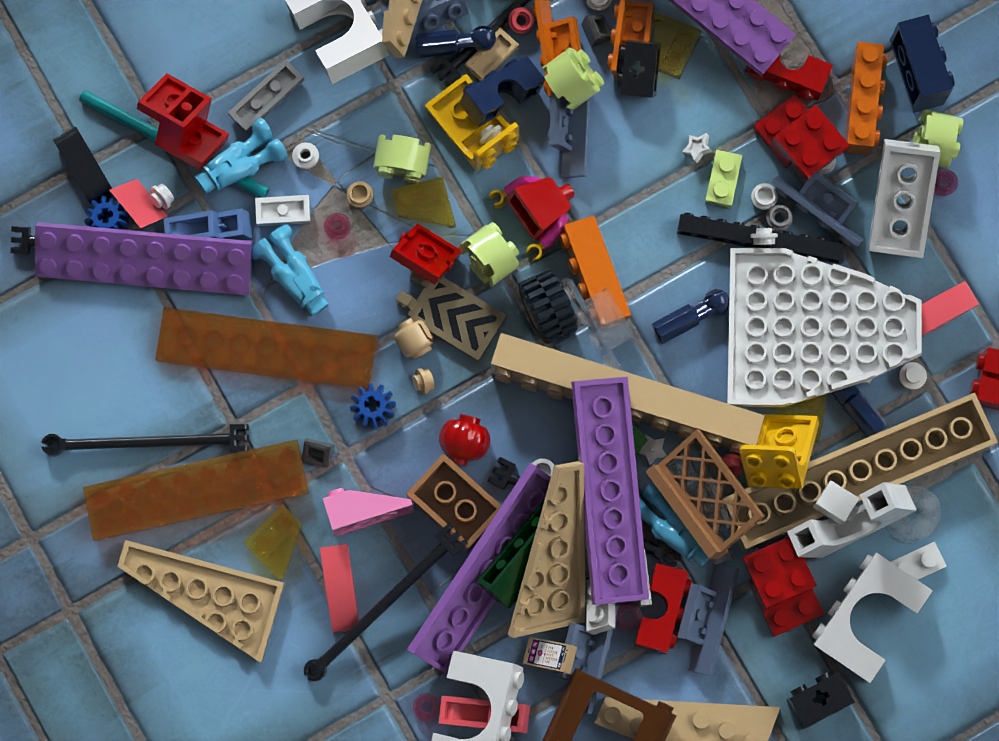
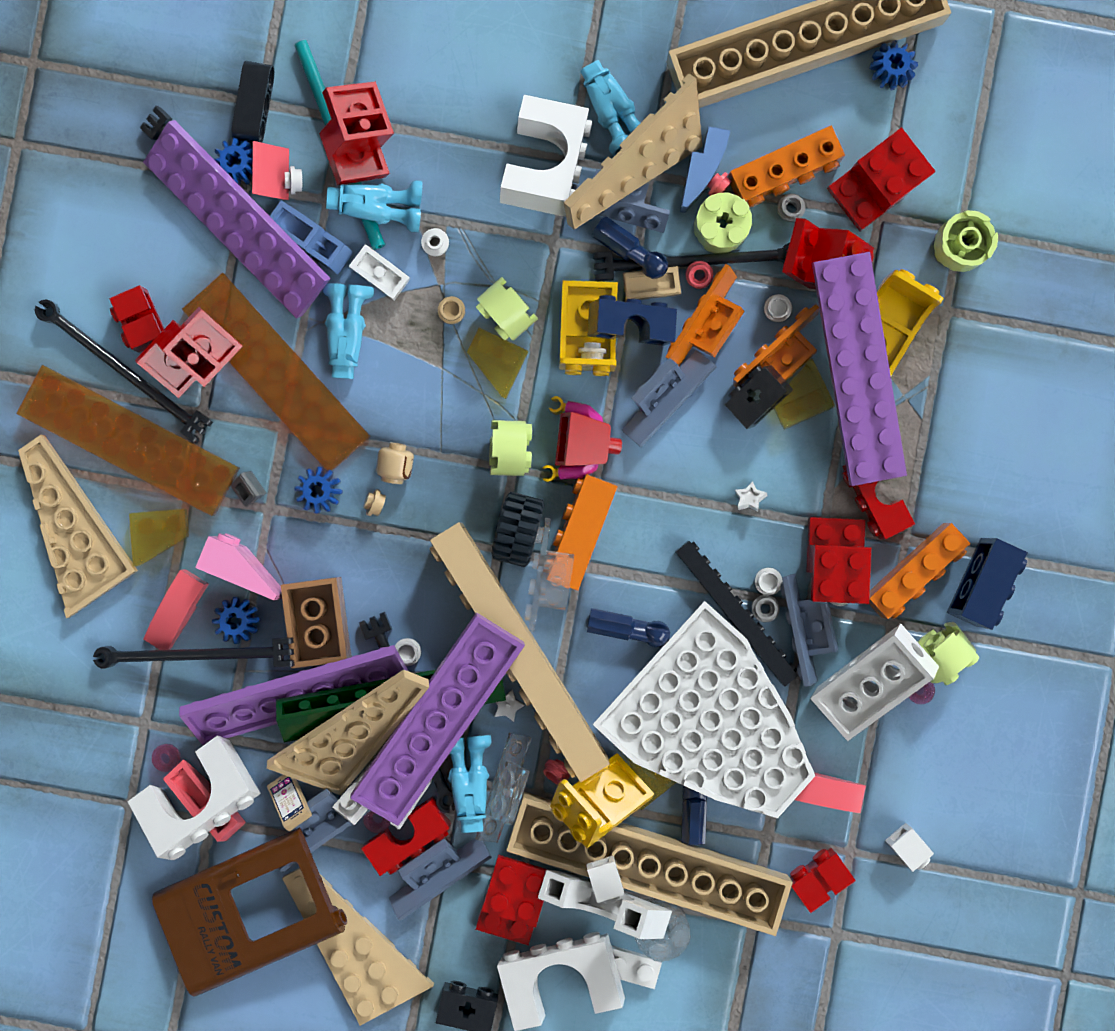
camera: 40 degrees right, 10 degrees up
light grey plate [228,59,305,133] -> none
clear pink plate [324,213,351,240] -> none
red plate [389,223,461,285] -> none
dark tan tile [395,272,507,362] -> none
red plant [439,414,491,466] -> none
yellowish green brick [542,48,604,110] -> none
dark grey slope [581,15,611,48] -> none
medium nougat fence [646,430,765,559] -> none
yellowish green piece [705,150,742,208] -> none
white plate [751,228,778,245] -> none
white plate [899,362,927,390] -> none
none -> red piece [109,285,164,353]
none -> bracket [135,307,243,398]
none -> blue gear [212,597,261,644]

